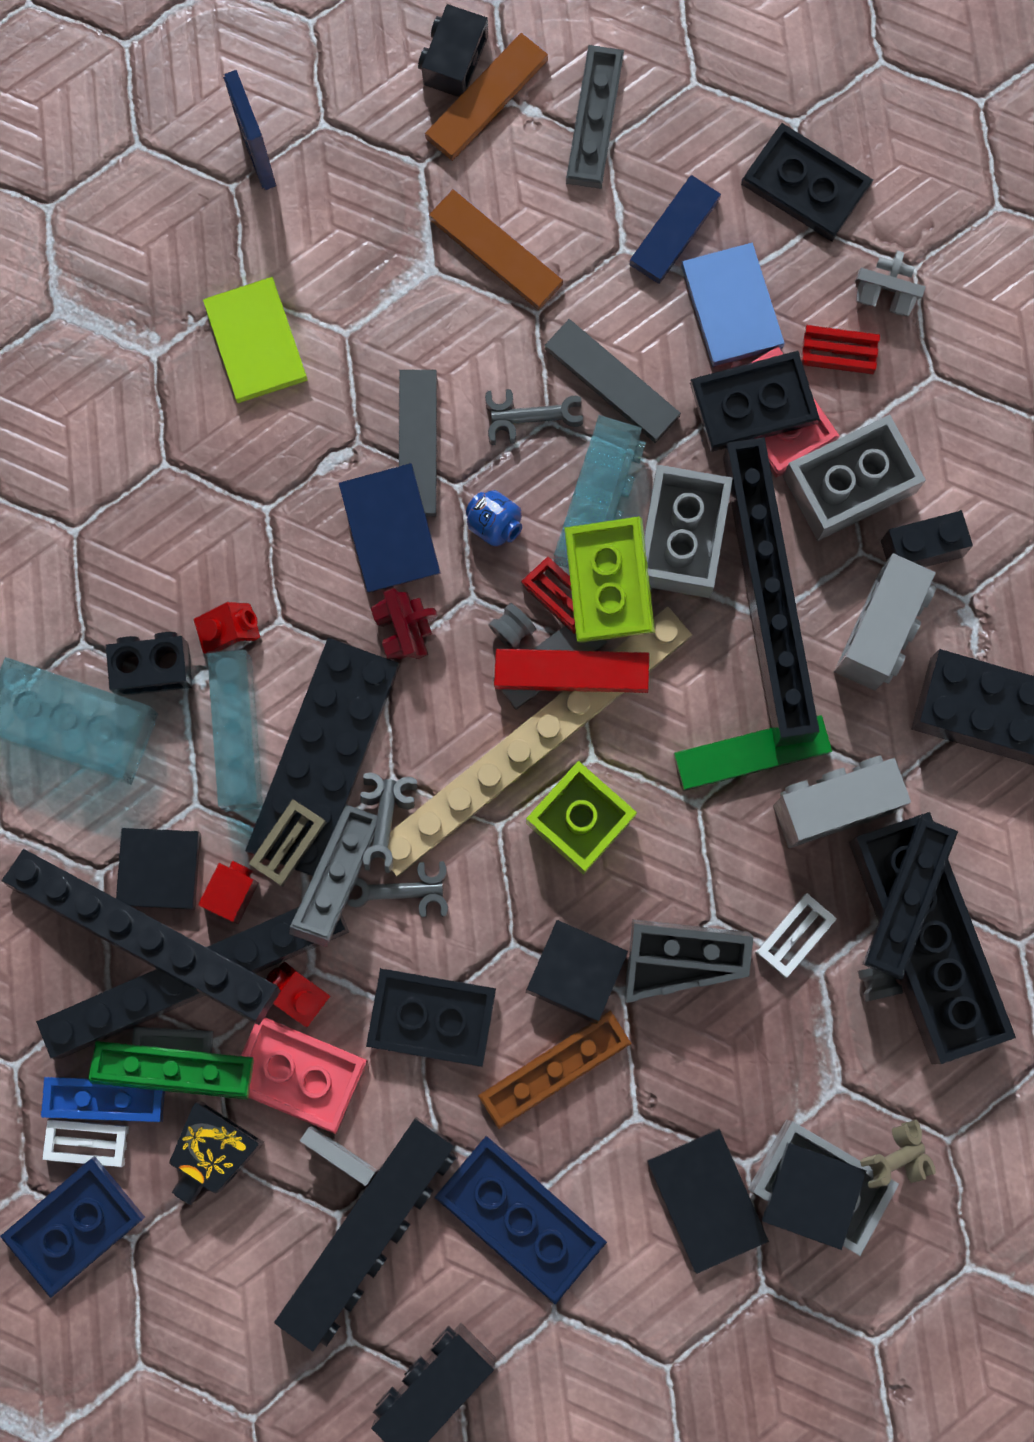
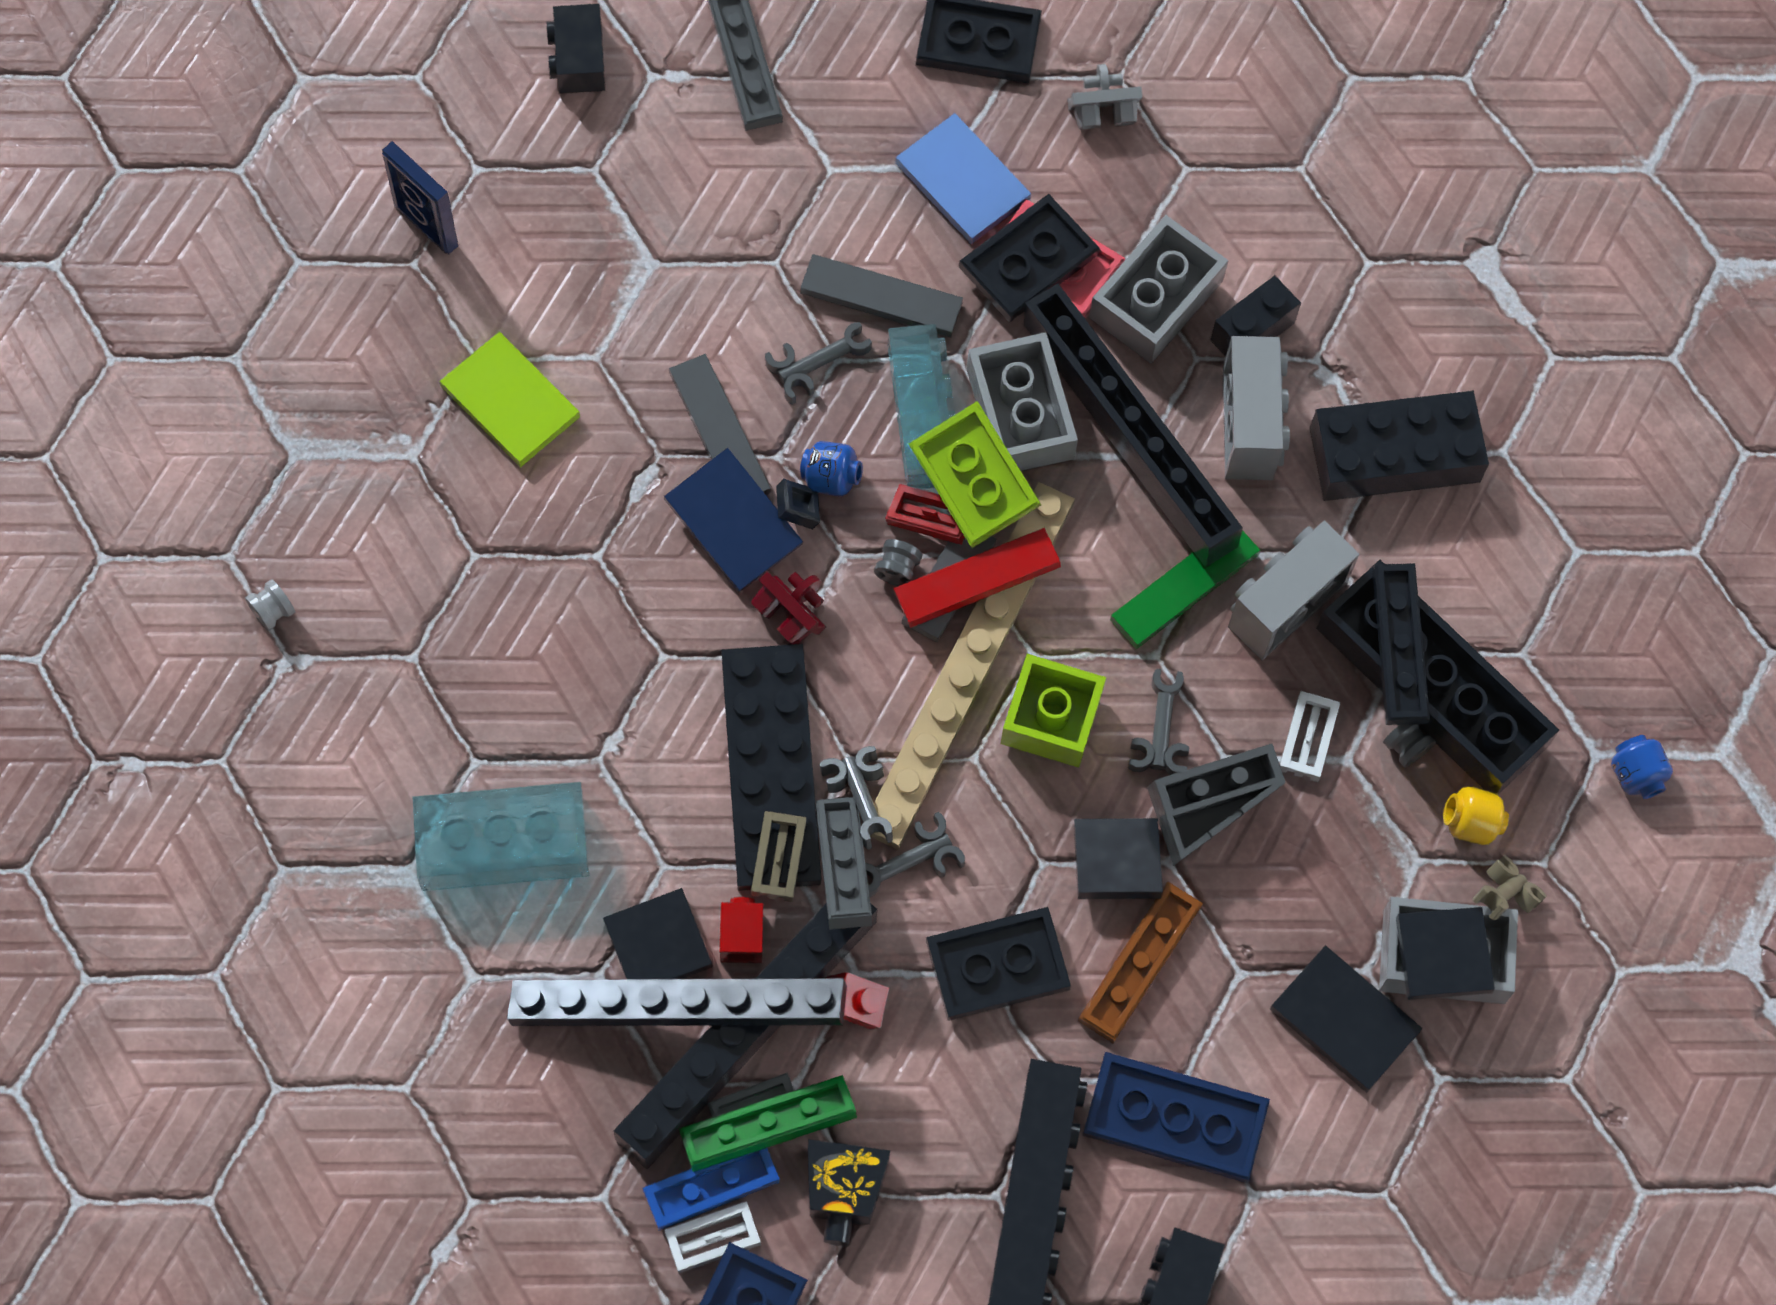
camera: 30 degrees left, 10 degrees down
black brick [106,632,193,697] -> none
red bracket [193,602,260,654] -> none
clear light blue brick [207,650,263,812] -> none
coral tile [241,1017,368,1134] -> none
light grey tile [300,1126,378,1186] -> none
dark orange tile [425,33,548,161] -> none
dark orange tile [429,189,563,311] -> none
dark blue tile [629,175,721,284] -> none
red tile [801,325,880,375] -> none
none -> black tile [776,478,820,530]
none -> dark grey bar [1128,668,1190,775]
none -> yellow head [1443,787,1509,845]

